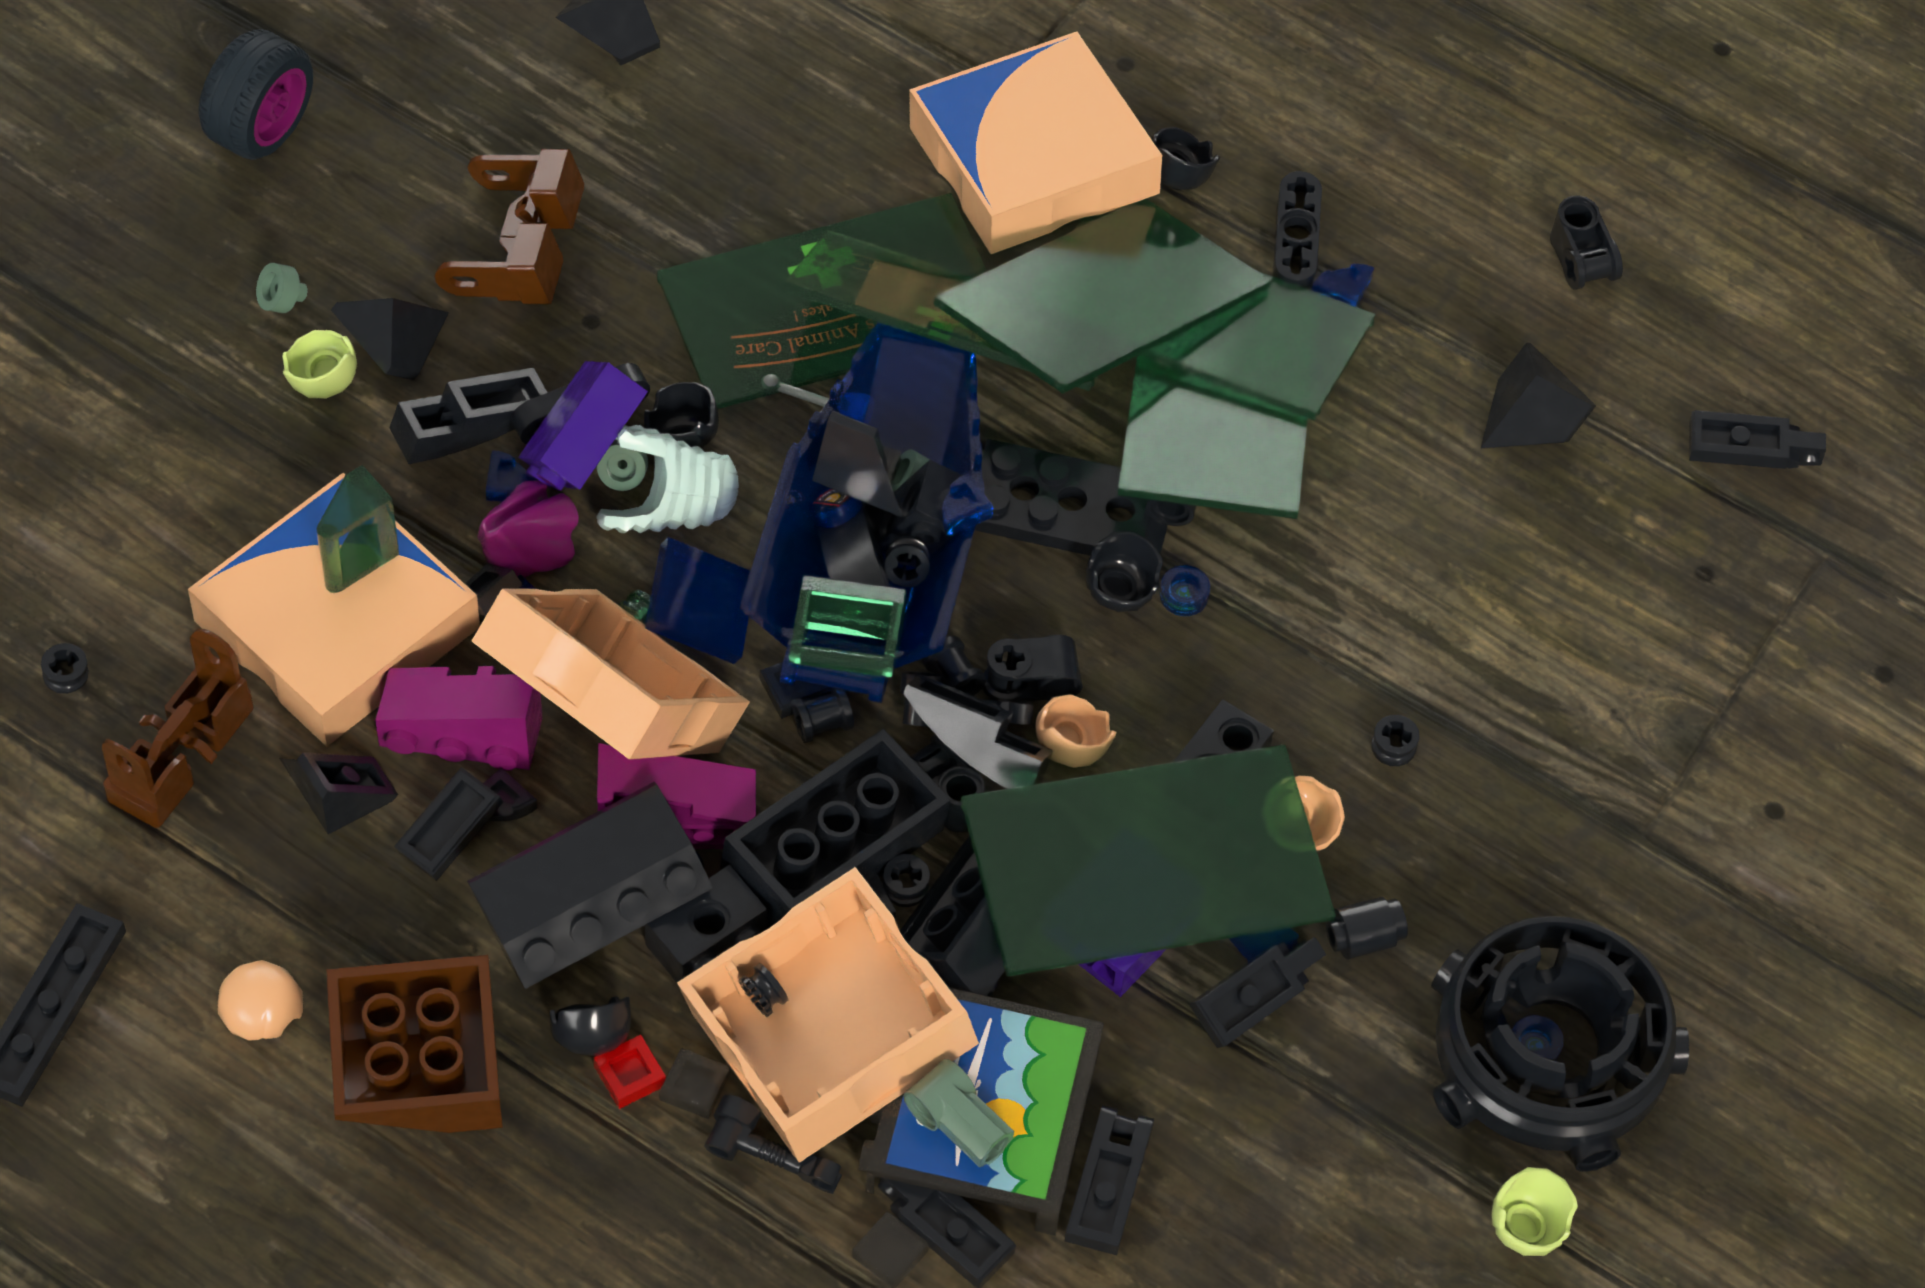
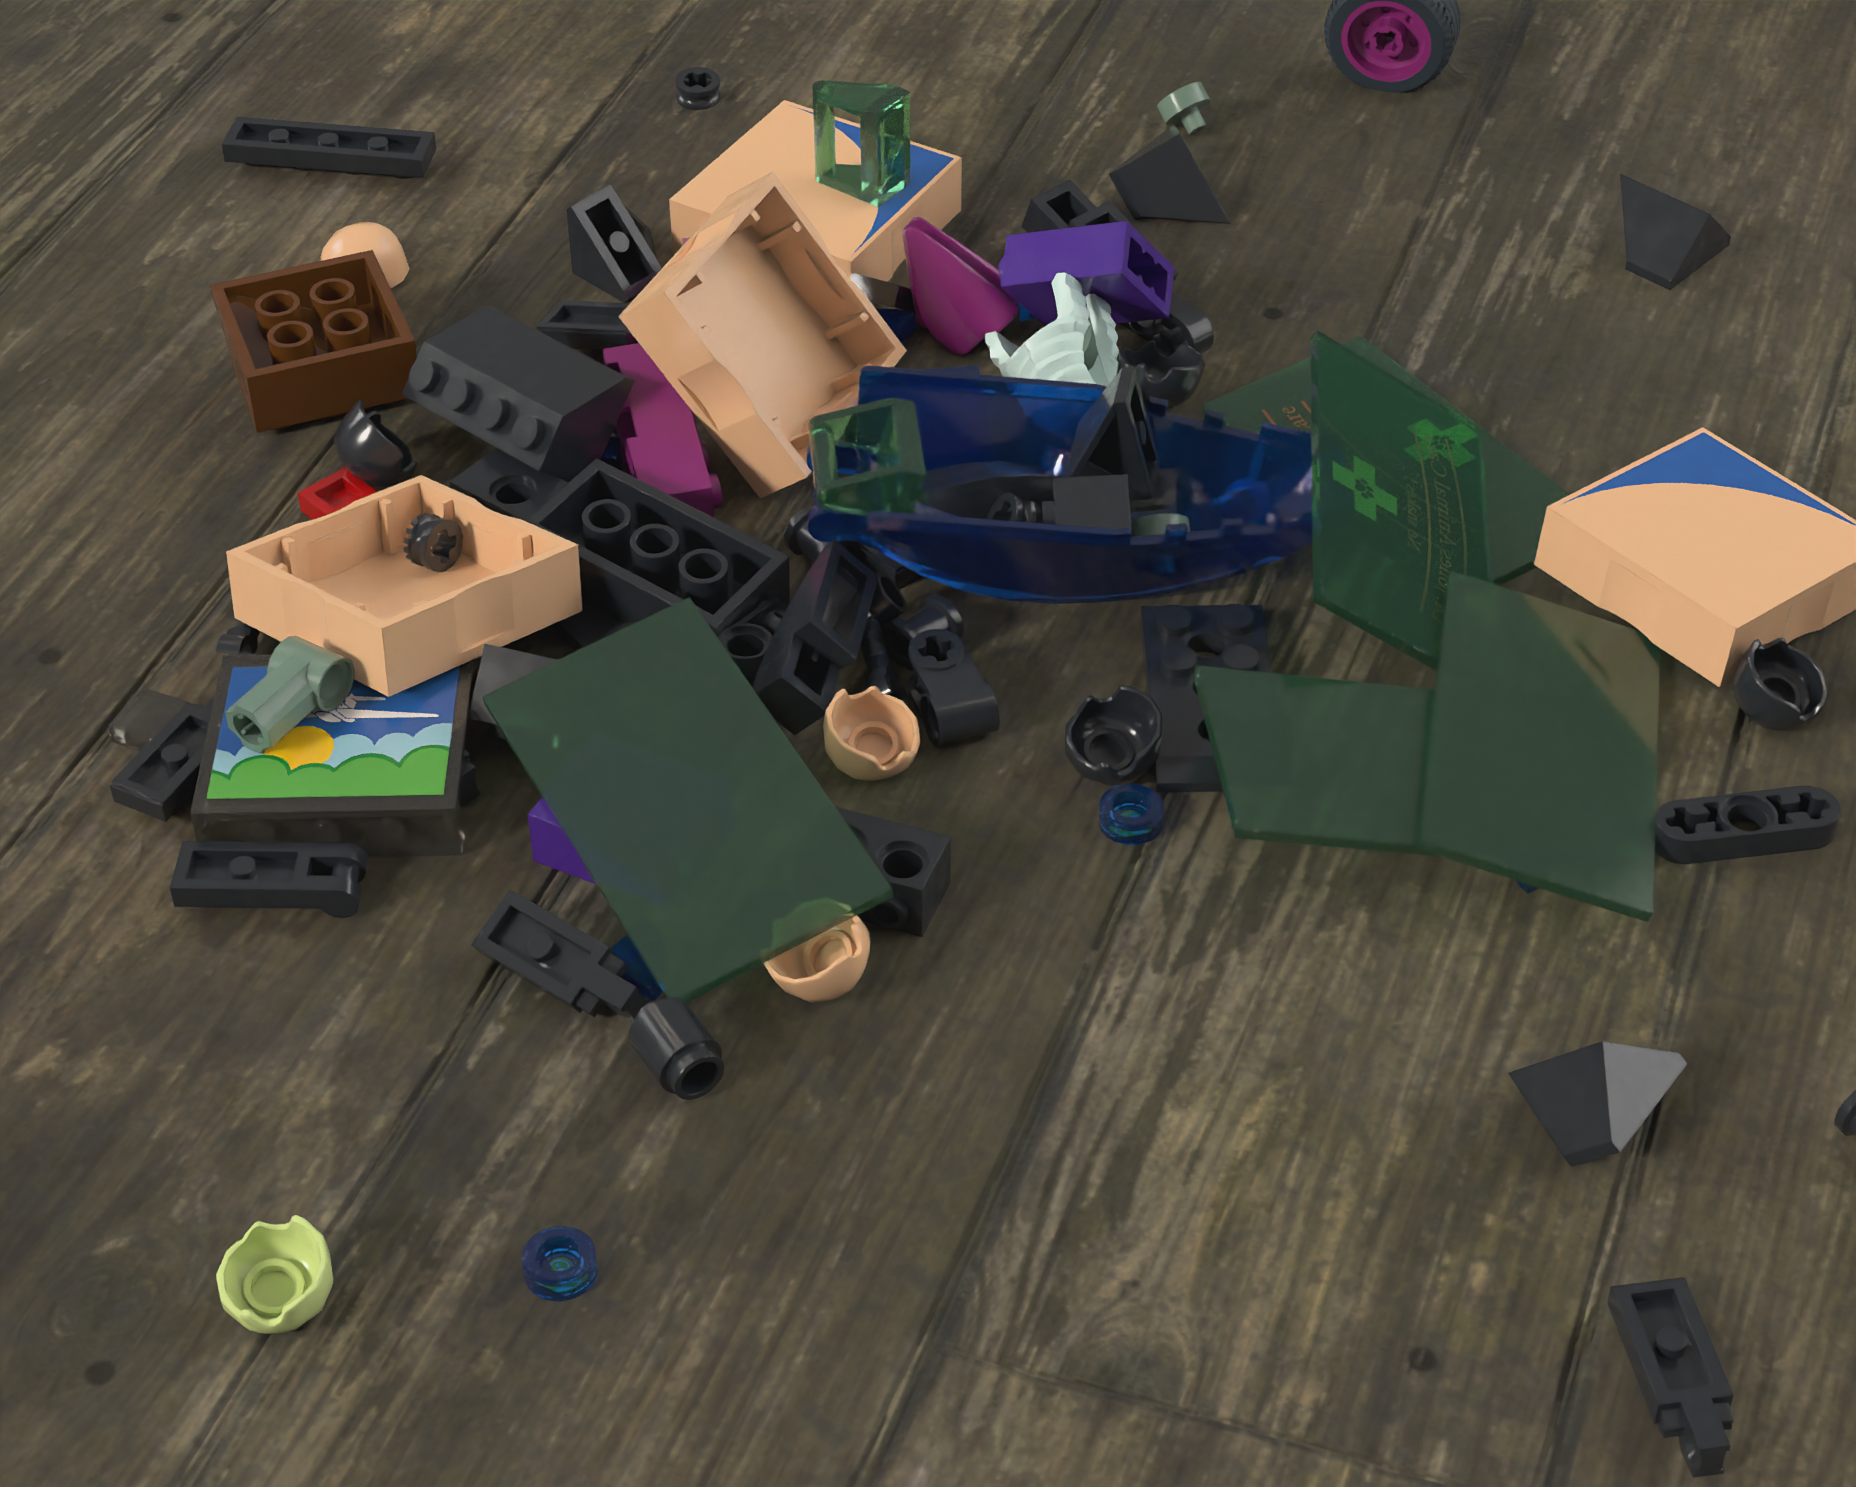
camera: 80 degrees right, 15 degrees down
reddish brown piece [102,628,254,828] -> none
yellowish green hair [282,330,357,399] -> none
reddish brown piece [435,149,584,304] -> none
clear green piece [933,199,1271,394] -> none
clear blue tile [942,473,993,536] -> none
clear blue tile [1311,263,1375,311] -> none
black bush [1371,715,1420,766] -> none
black piece [1431,916,1689,1172] -> none

